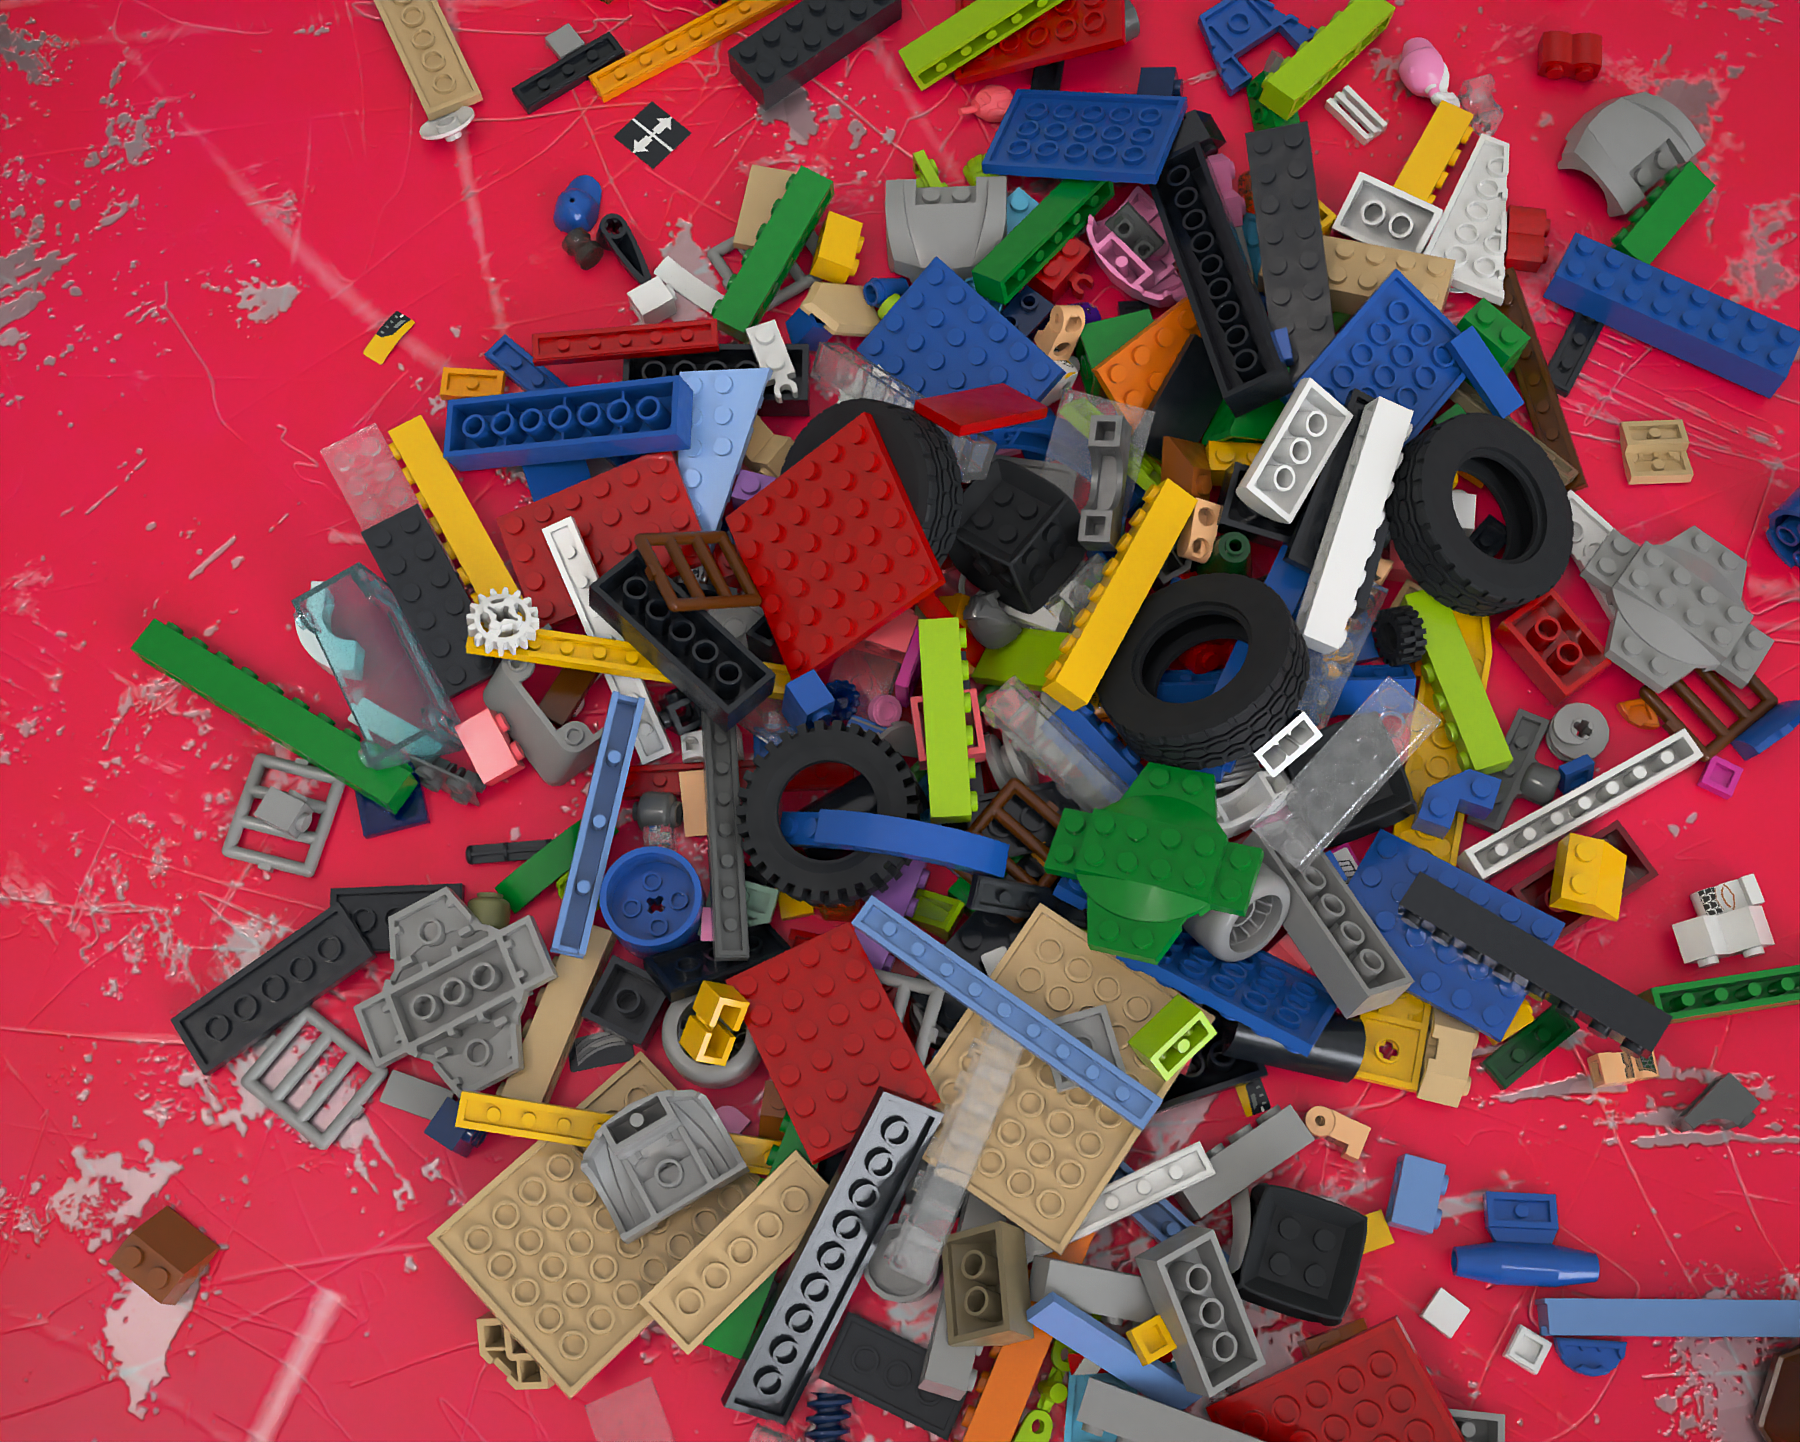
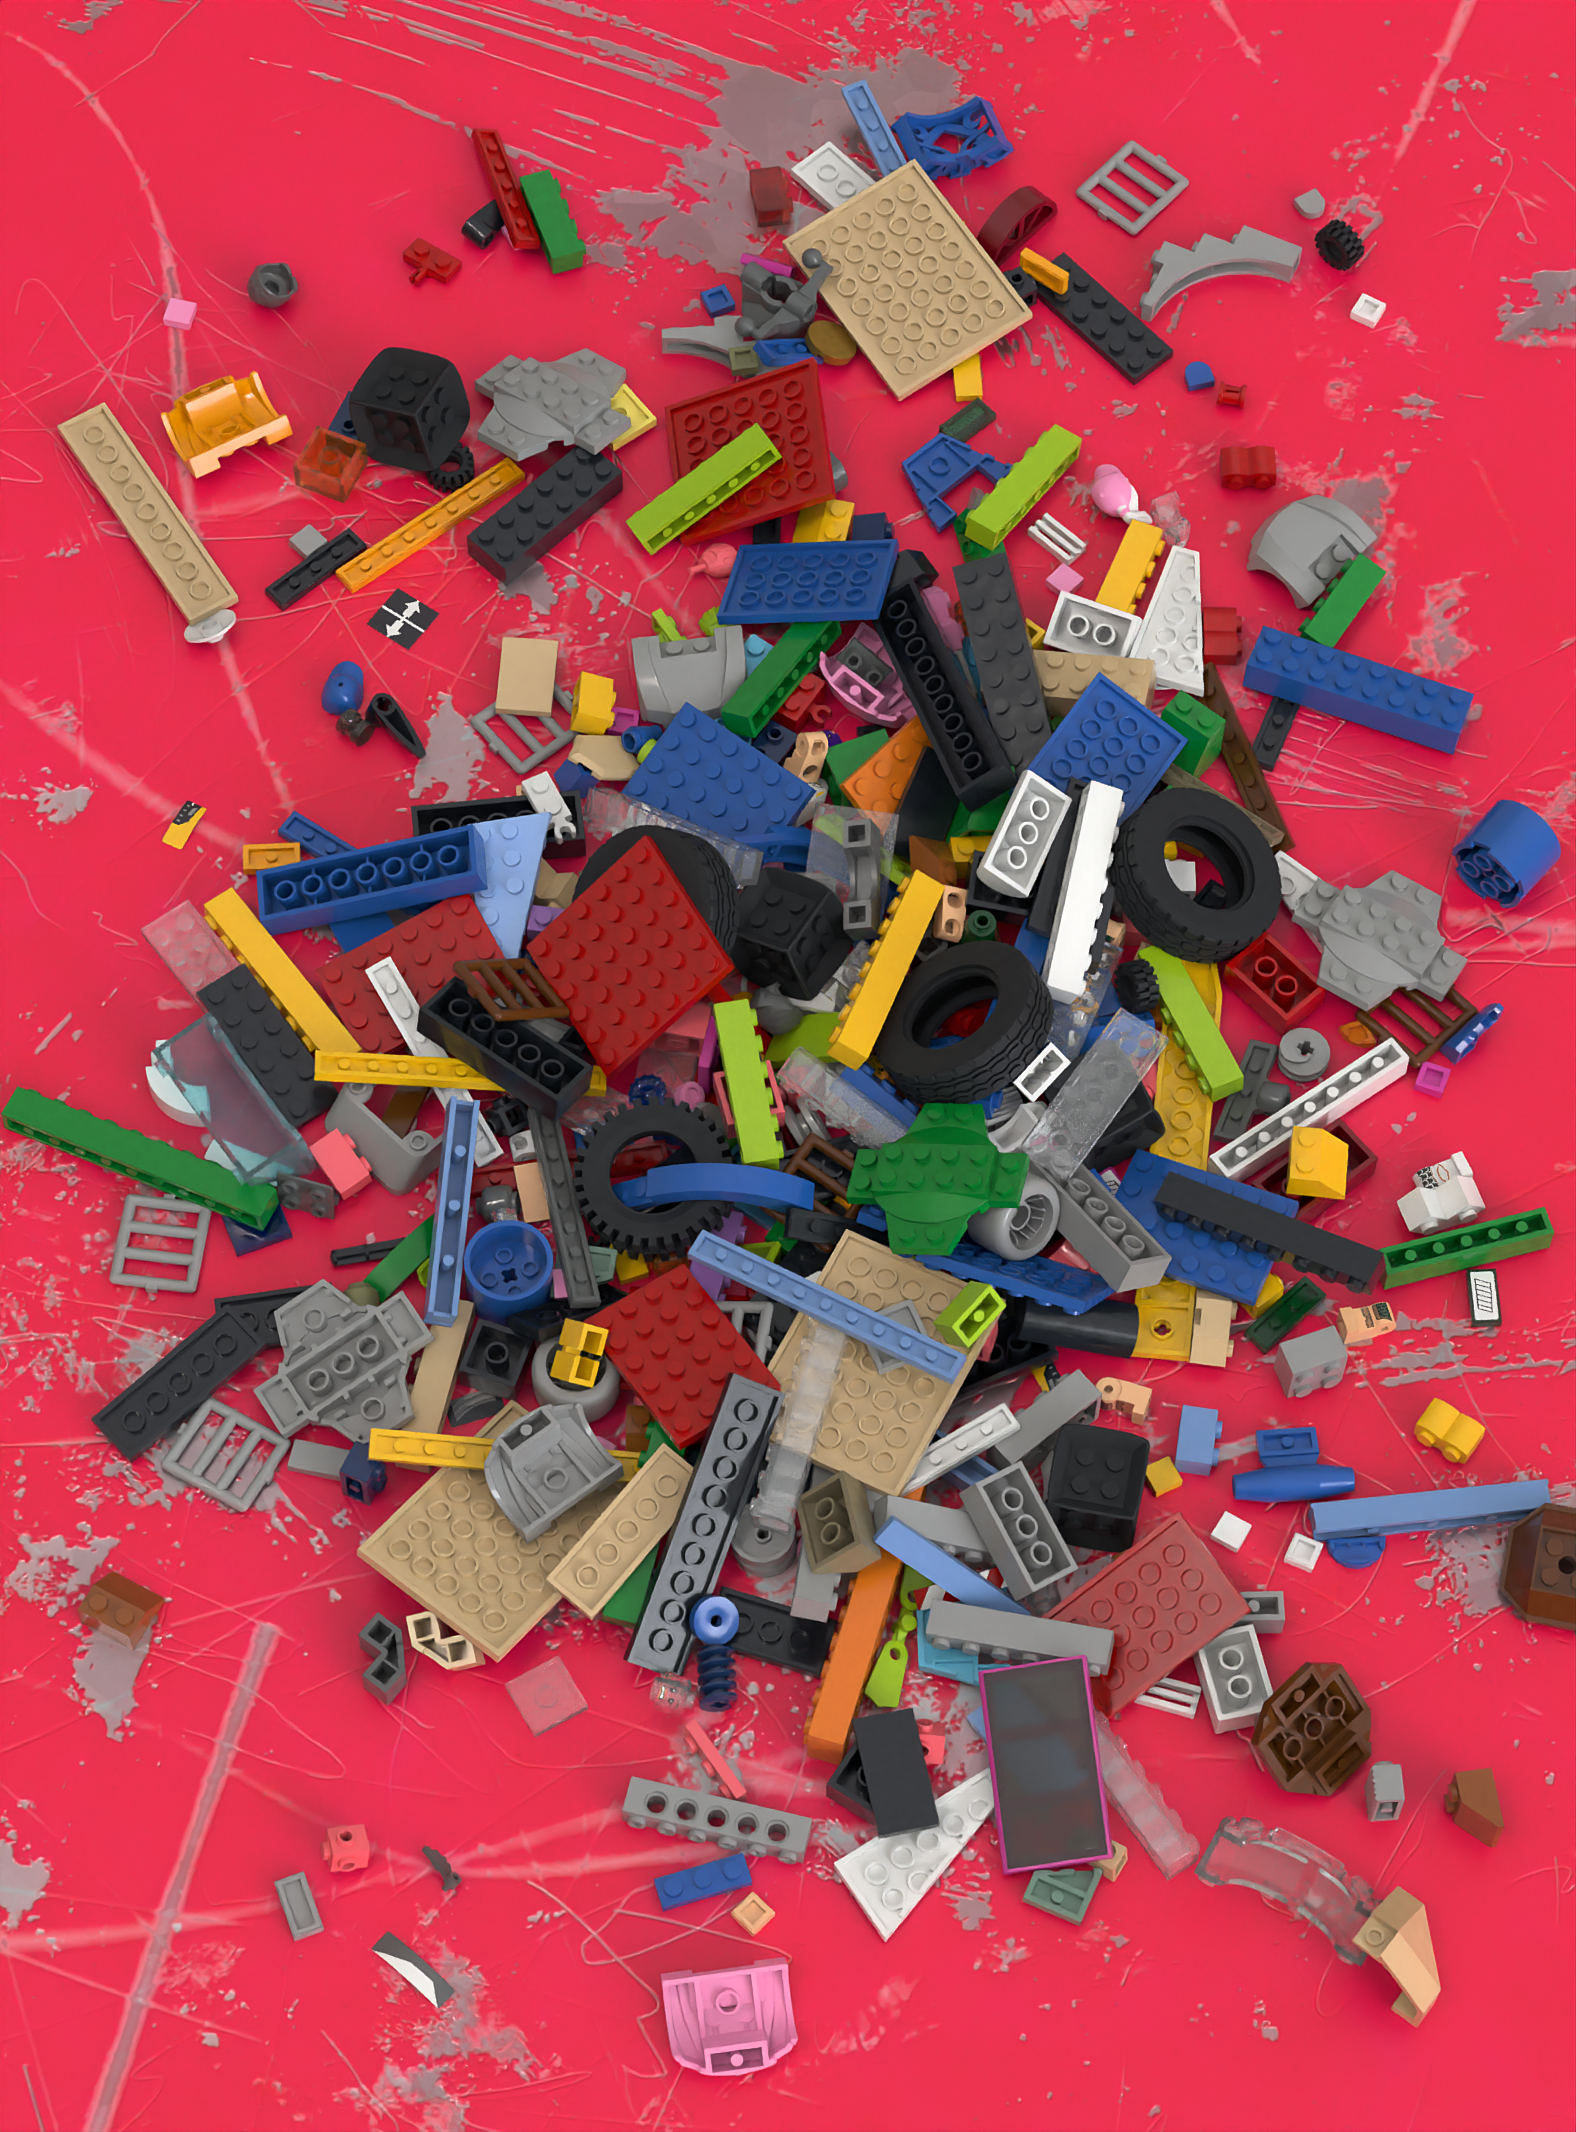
camera: 10 degrees left, 10 degrees down
light grey brick [254,786,314,839] -> none
white gear [466,587,539,657] -> none
red tile [532,318,720,367] -> none
white brick [627,276,678,325] -> none
white sticker [654,256,724,314] -> none
green brick [711,165,834,344] -> none
blue brick [781,669,835,734] -> none
red tile [913,383,1049,437] -> none
yellow plate [1125,1314,1177,1366] -> none
blue tile [1274,327,1295,366] -> none
blue brick [1411,769,1502,839] -> none
blue tile [1445,325,1525,419] -> none
blue tile [1557,754,1595,795] -> none
tan slope [1619,419,1694,485] -> none
dark grey arch [1672,1072,1760,1133] -> none
none -> dark grey brick [358,1612,407,1706]
none -> dark pink tile [608,706,640,736]
none -> piece [689,1595,739,1644]
none -> yellow slope [792,499,855,543]
none -> bright pink tile [1045,563,1084,596]
none -> light grey brick [1274,1325,1348,1398]
none -> yellow brick [1414,1398,1485,1464]
none -> tile [1465,1269,1502,1327]

